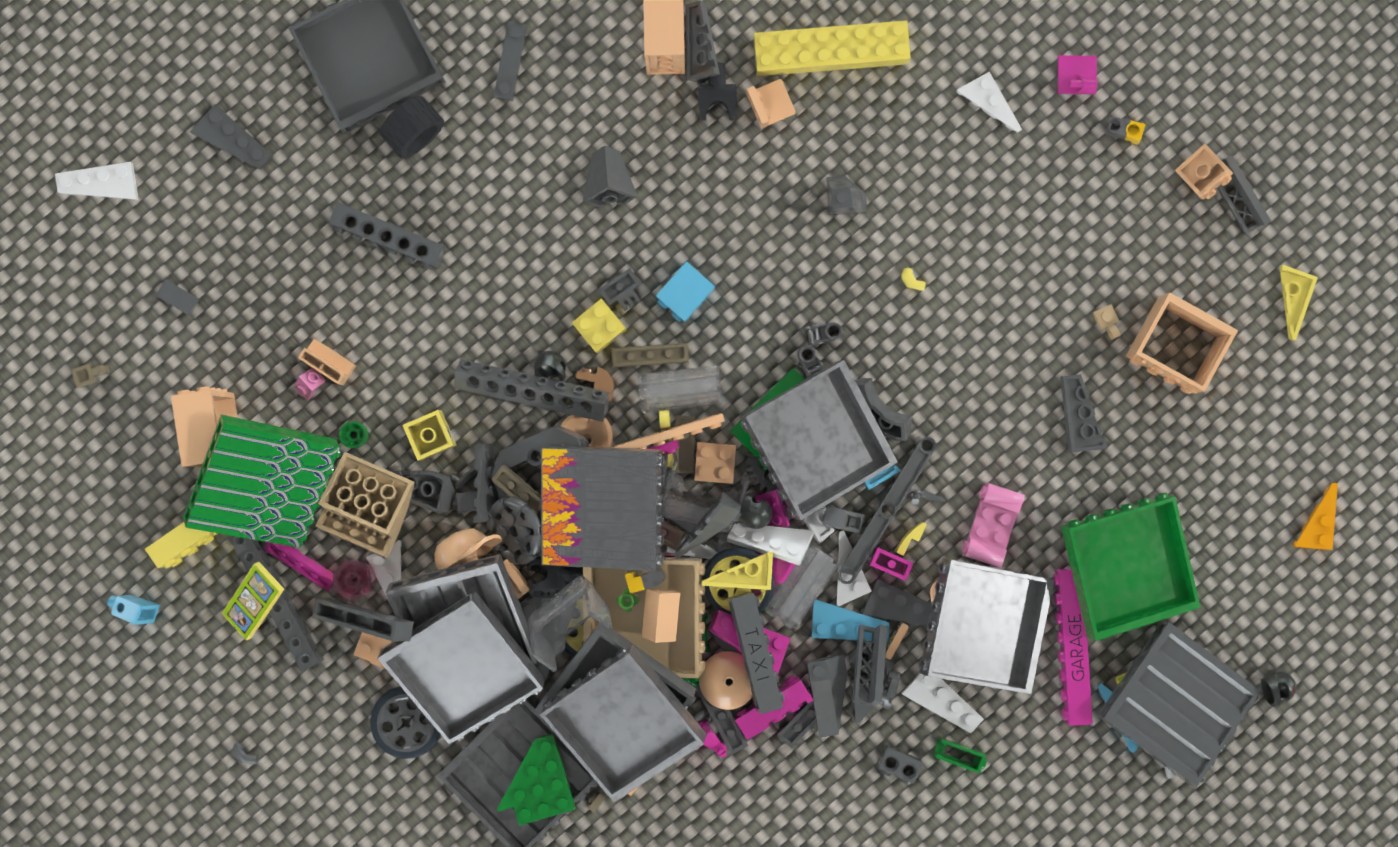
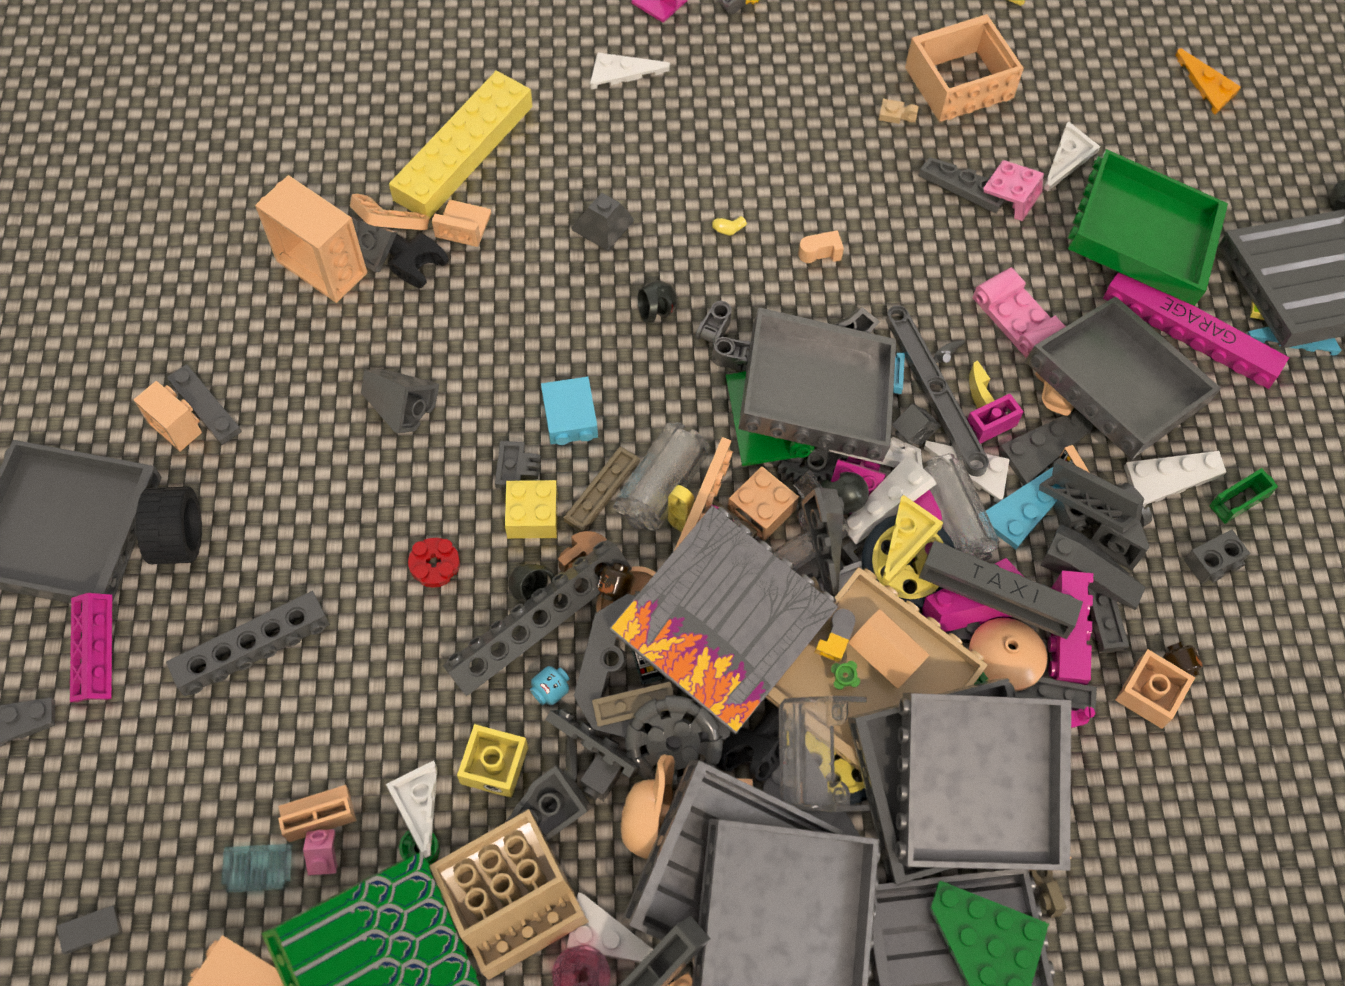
camera: 55 degrees left, 25 degrees down
none -> dark pink fence [70,593,112,702]
none -> light nougat brick [134,381,202,451]
none -> clear light blue window [221,844,292,892]
none -> light nougat beam [350,194,430,230]
none -> white wing [386,761,437,858]
none -> red plate [408,538,460,588]
none -> medium azure head [530,666,570,705]
none -> dark brown head [597,562,635,602]
none -> pearl dark grey helmet [637,280,677,323]
none -> light nougat leg [798,230,844,263]
none -> bright pink bracket [984,160,1044,221]
none -> white wing [1044,122,1100,191]
none -> light nougat brick [1115,650,1195,729]
none -> dark brown head [1163,642,1203,677]

